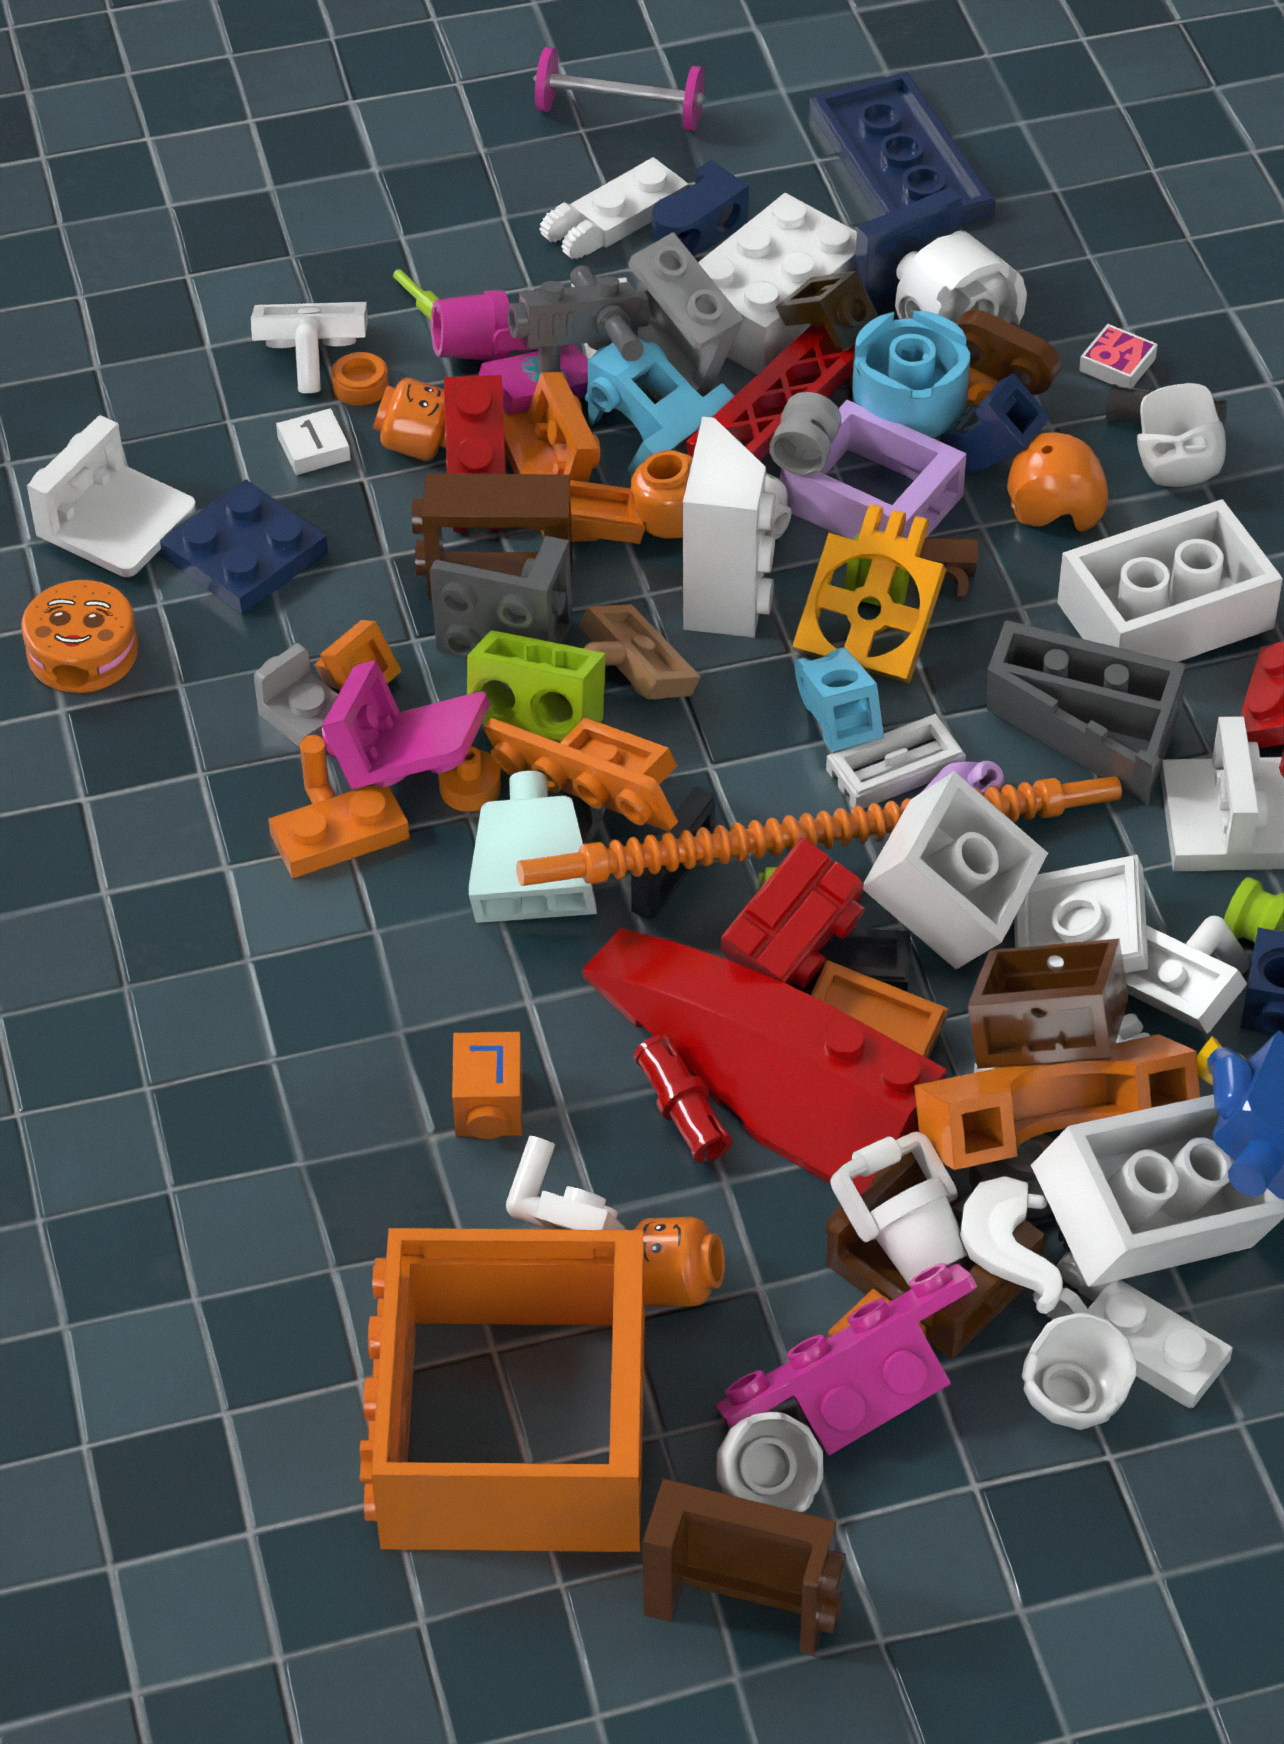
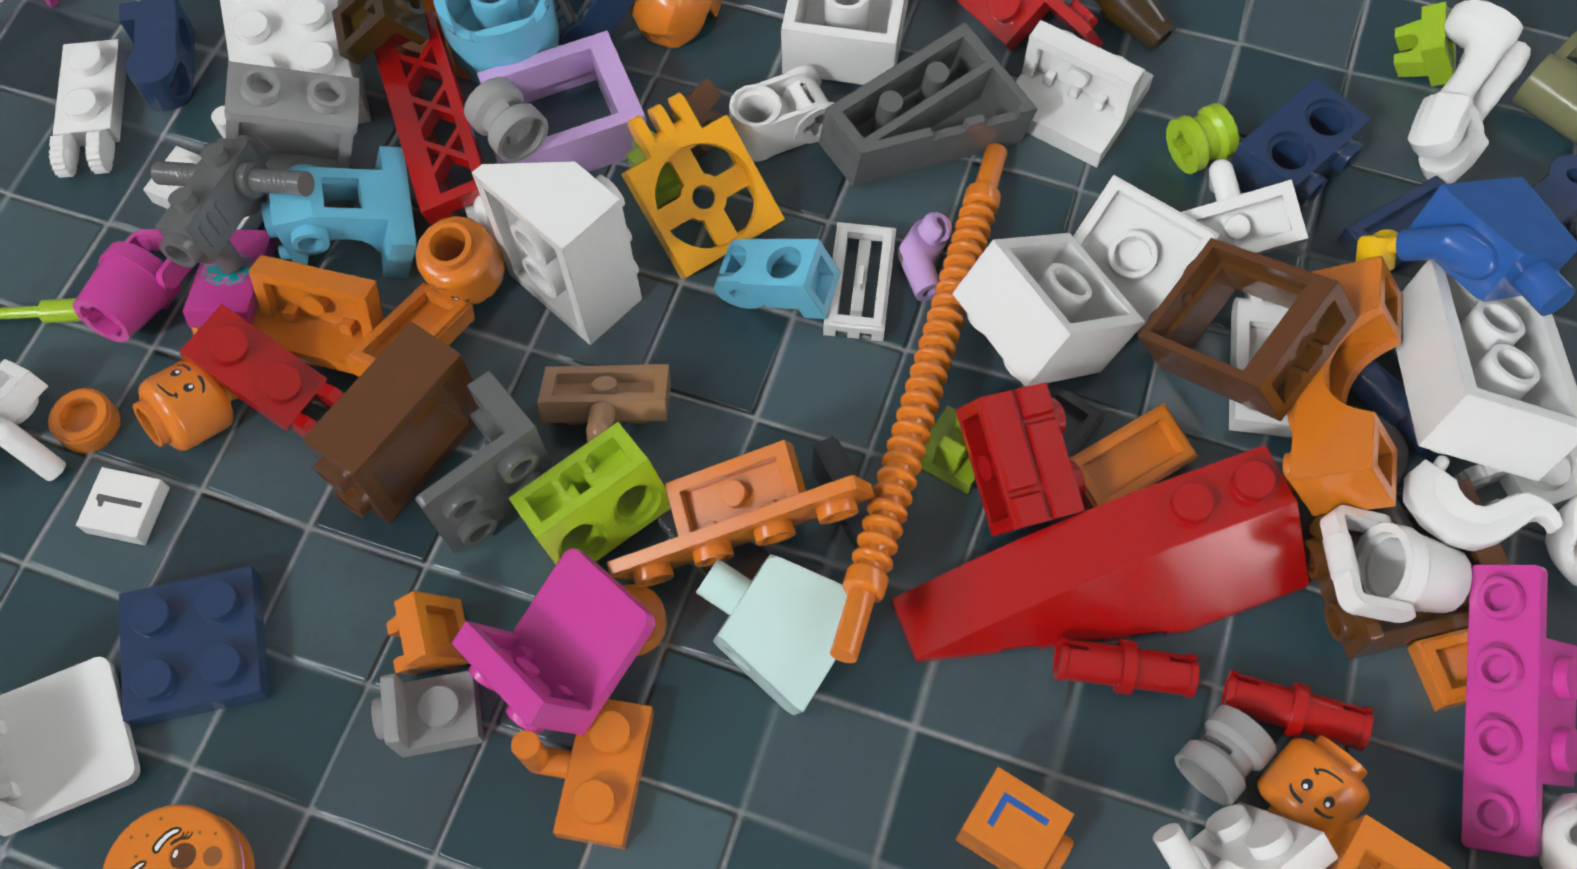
camera: 55 degrees left, 15 degrees up
none -> white piece [729,66,834,162]
none -> light grey wheel [1174,705,1277,806]
none -> red pin [1220,669,1374,752]

